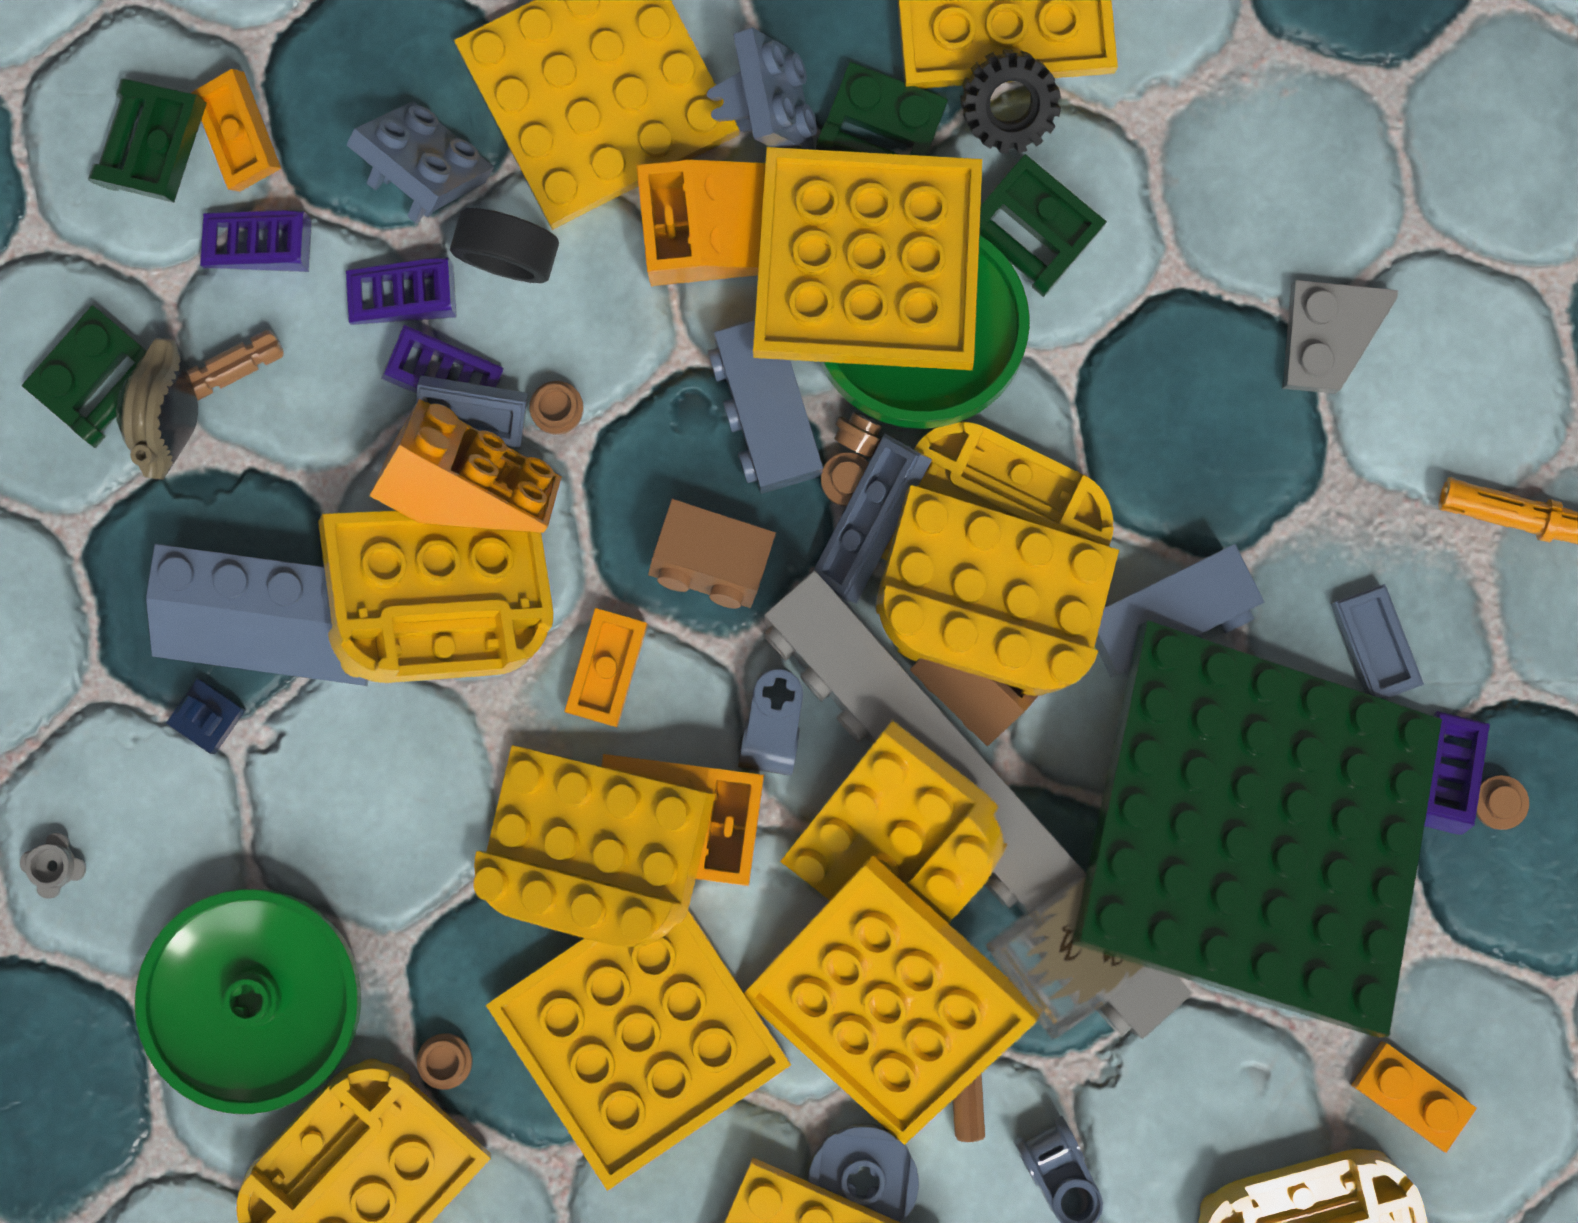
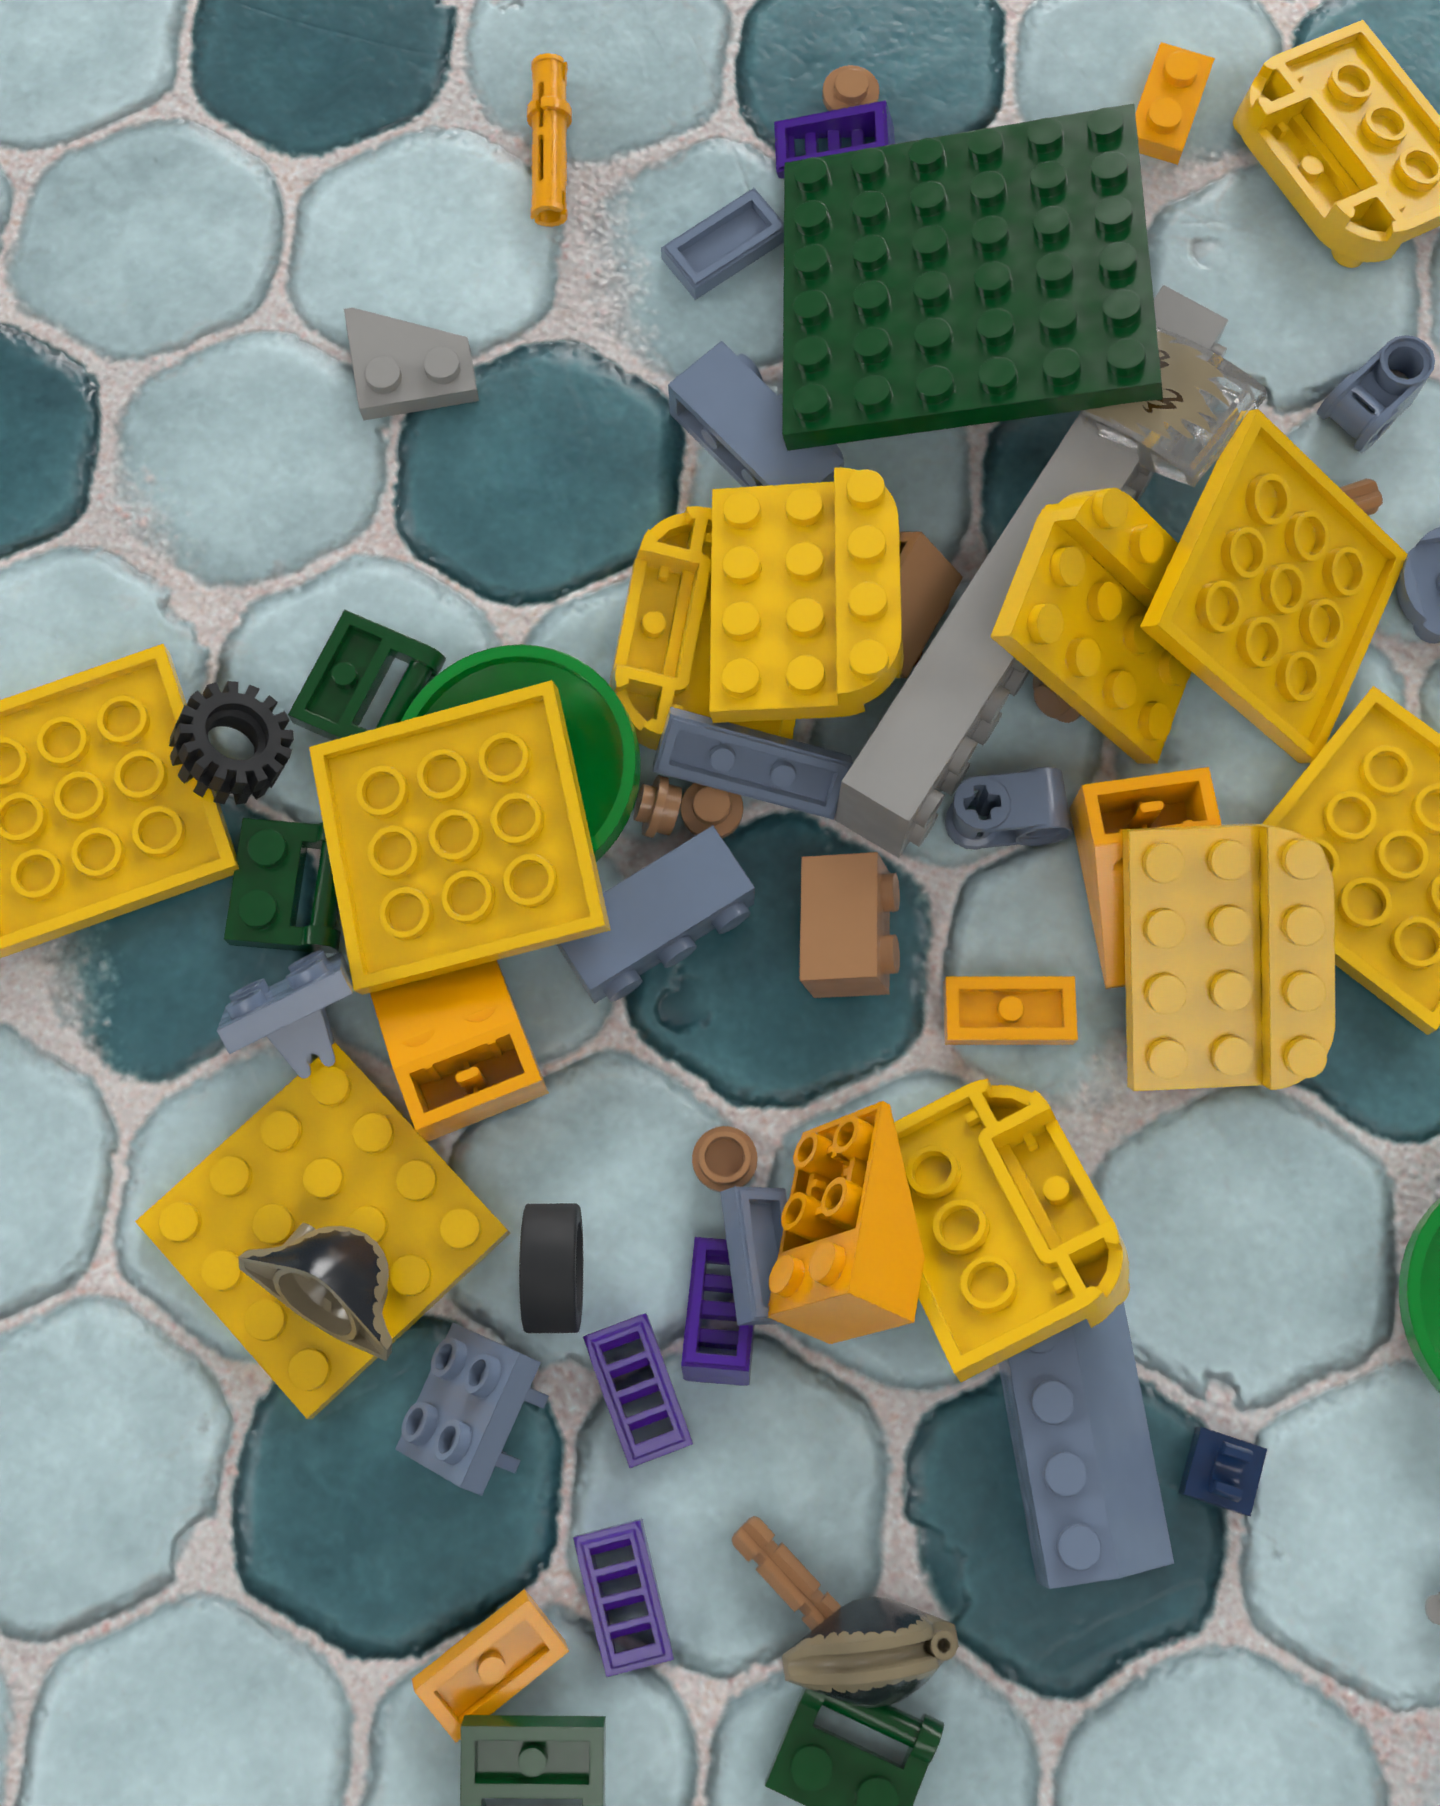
camera: 100 degrees left, 10 degrees down
none -> hat [238,1223,392,1361]

